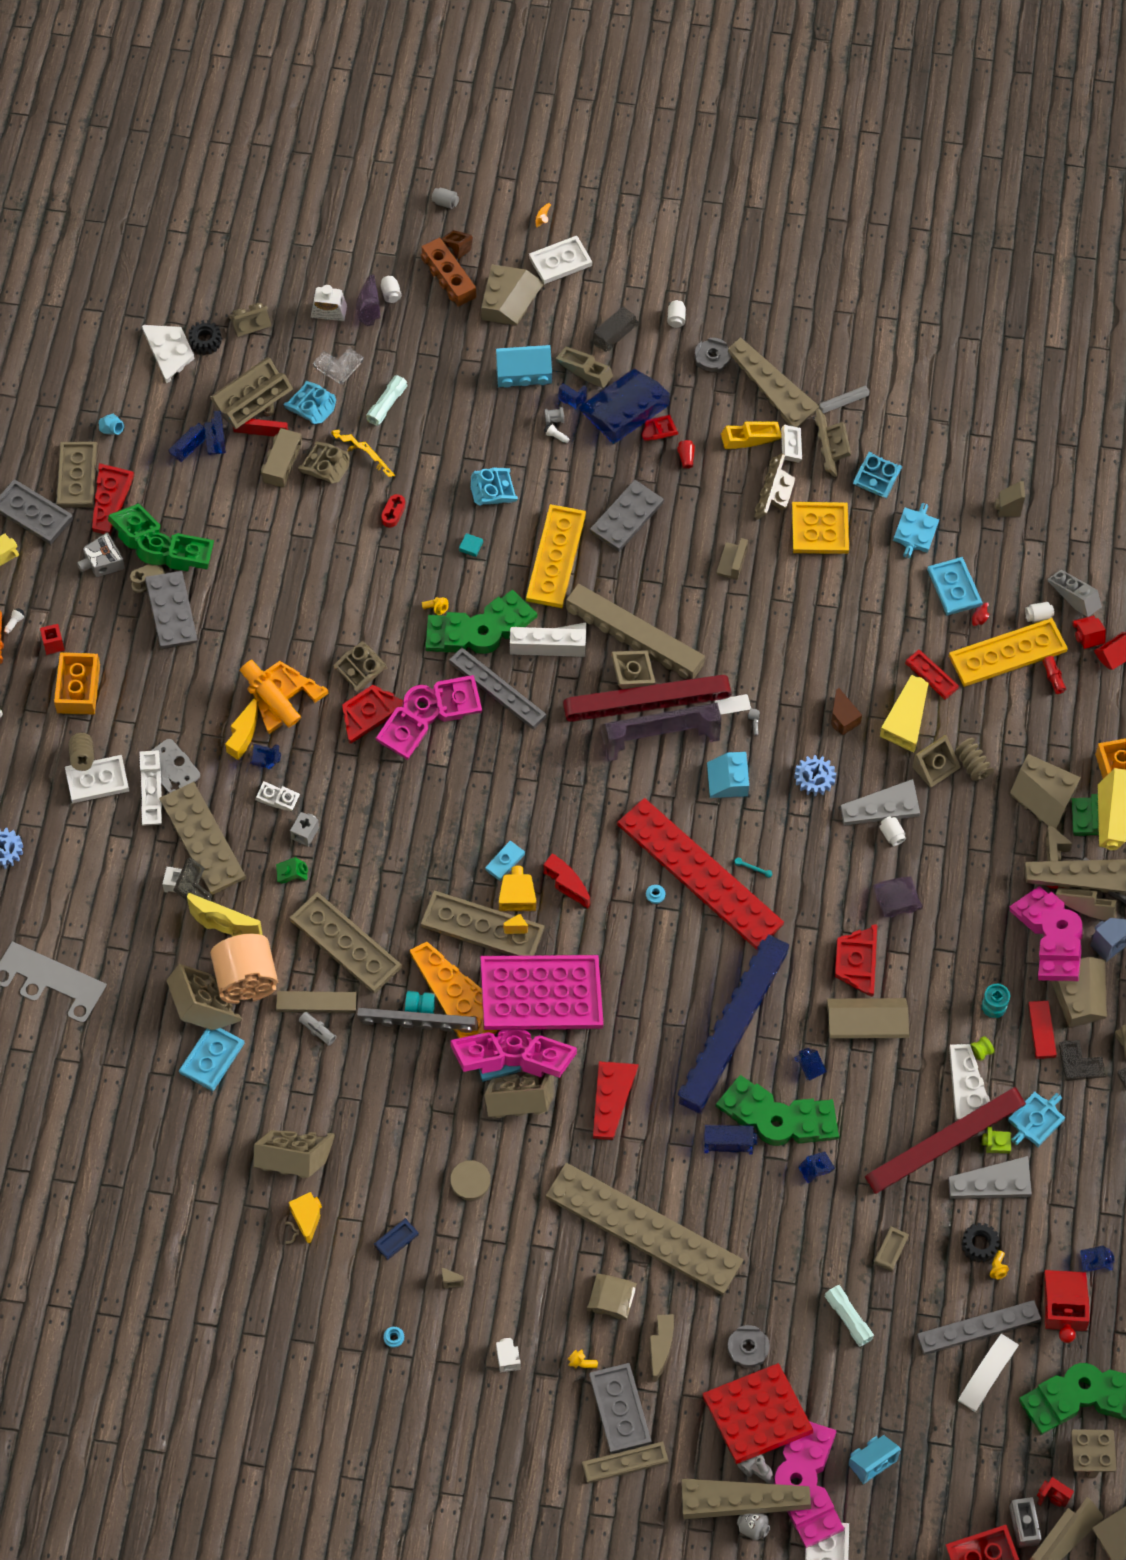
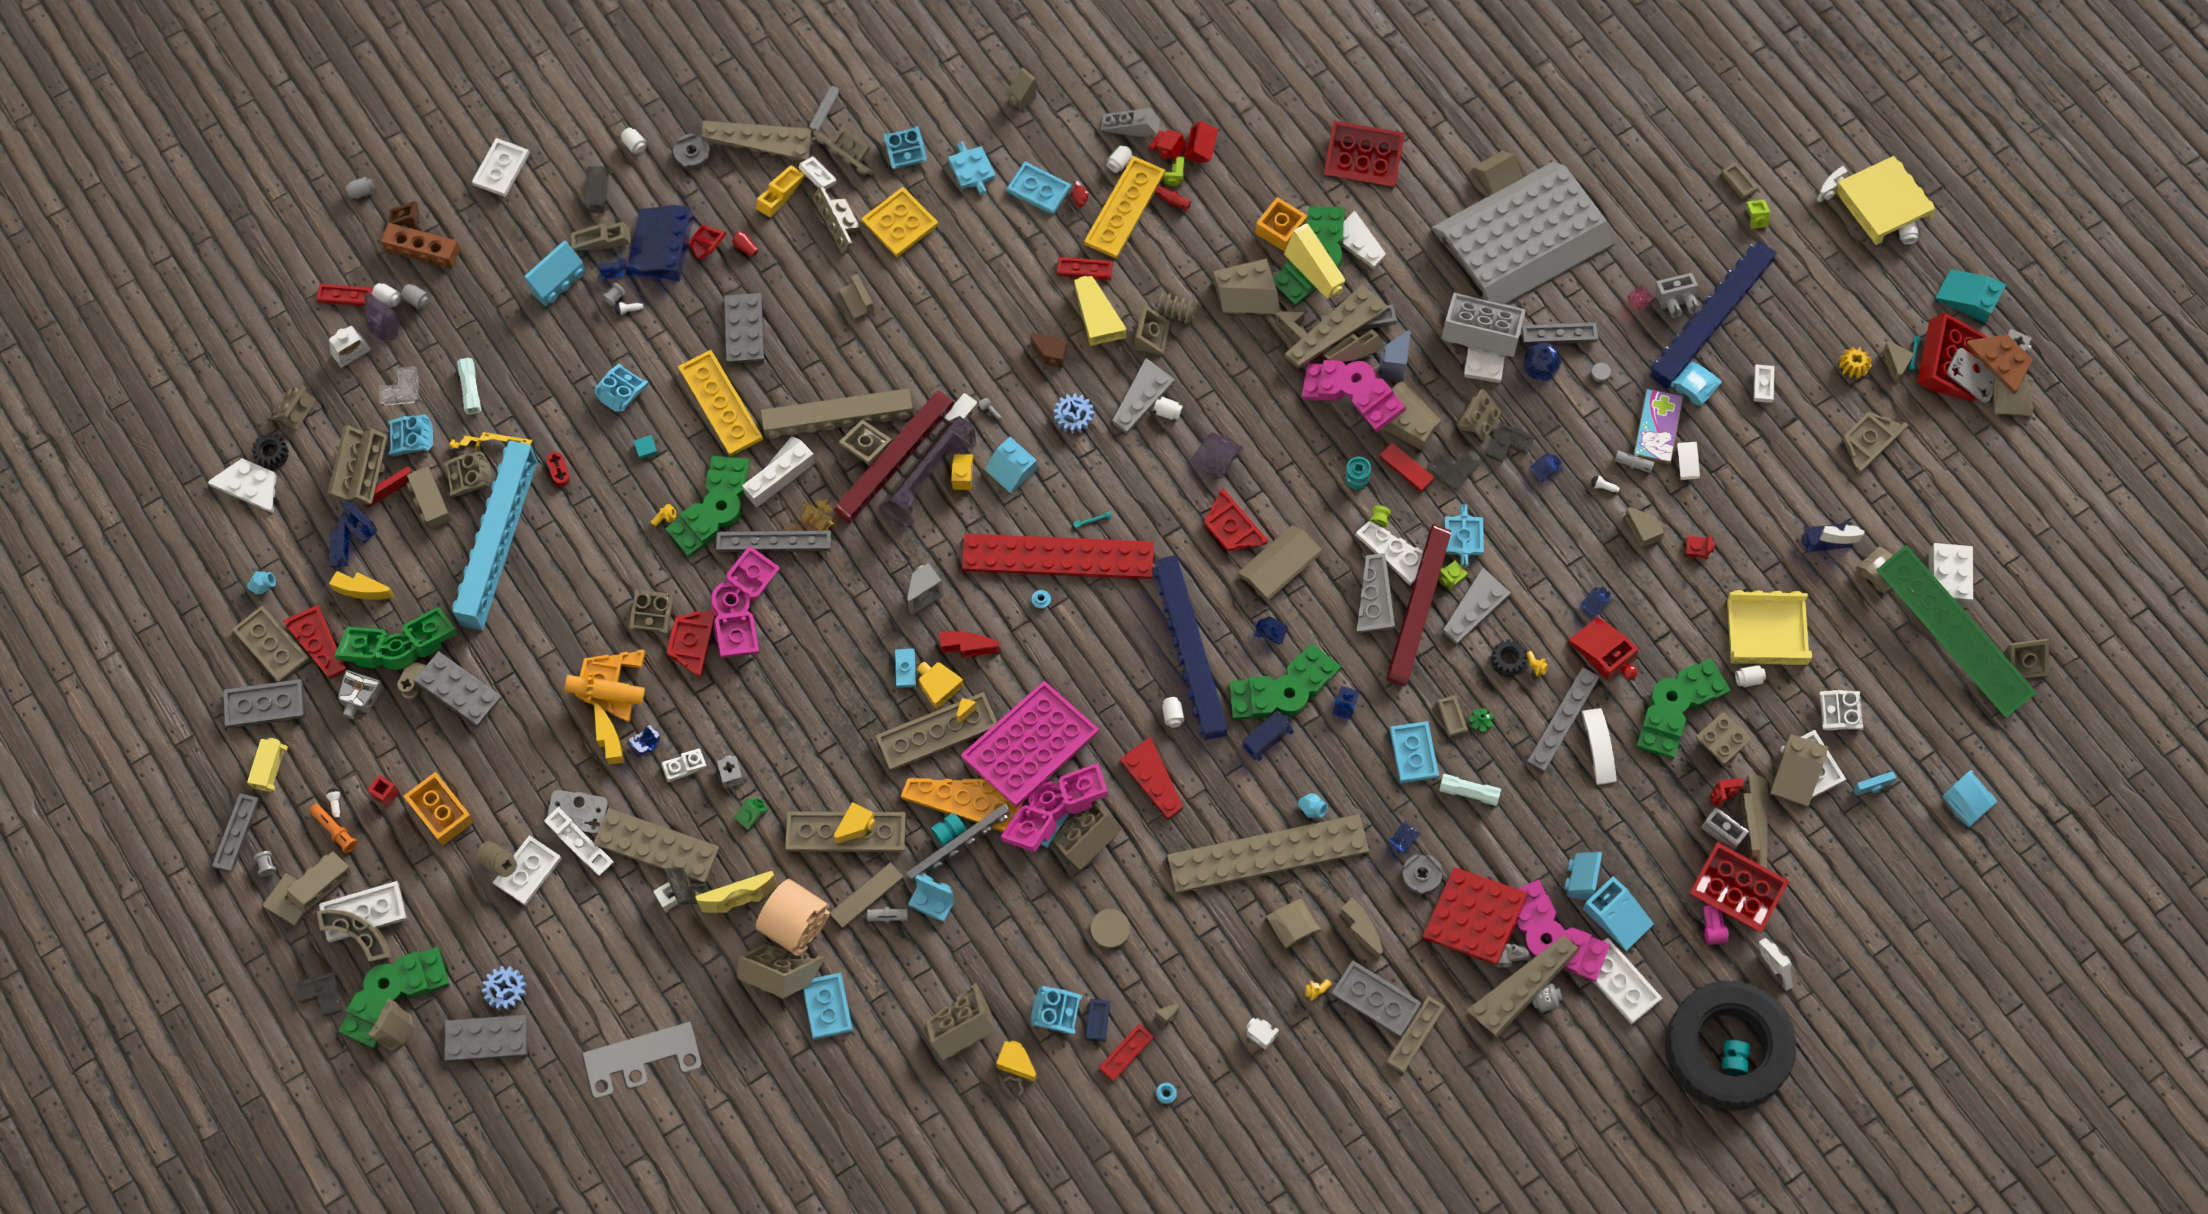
camera: 40 degrees left, 5 degrees up
dark tan wedge [481,264,544,326] -> none
light orange bar [535,203,551,227] -> none
none -> red tile [316,284,374,307]
none -> yellow slope [329,571,394,600]
none -> light grey brick [401,284,430,309]
none -> medium azure brick [452,441,538,631]
none -> clear yellow hips [800,498,837,531]
none -> yellow slope [833,802,876,844]
none -> light grey slope [907,563,944,615]
none -> medium azure bracket [908,875,955,922]
none -> yellow slope [952,454,973,490]
none -> medium azure slope [1031,986,1082,1035]
none -> red tile [1098,1024,1154,1083]
none -> white brick [1162,697,1184,728]
none -> lime bracket [1164,157,1184,186]
none -> medium azure rock [1298,793,1328,818]
none -> light grey wing [1357,553,1395,633]
none -> clear blue bracket [1388,822,1421,854]
none -> medium azure tile [1389,721,1439,784]
none -> green plant [1469,708,1493,733]
none -> medium azure slope [1583,876,1654,951]

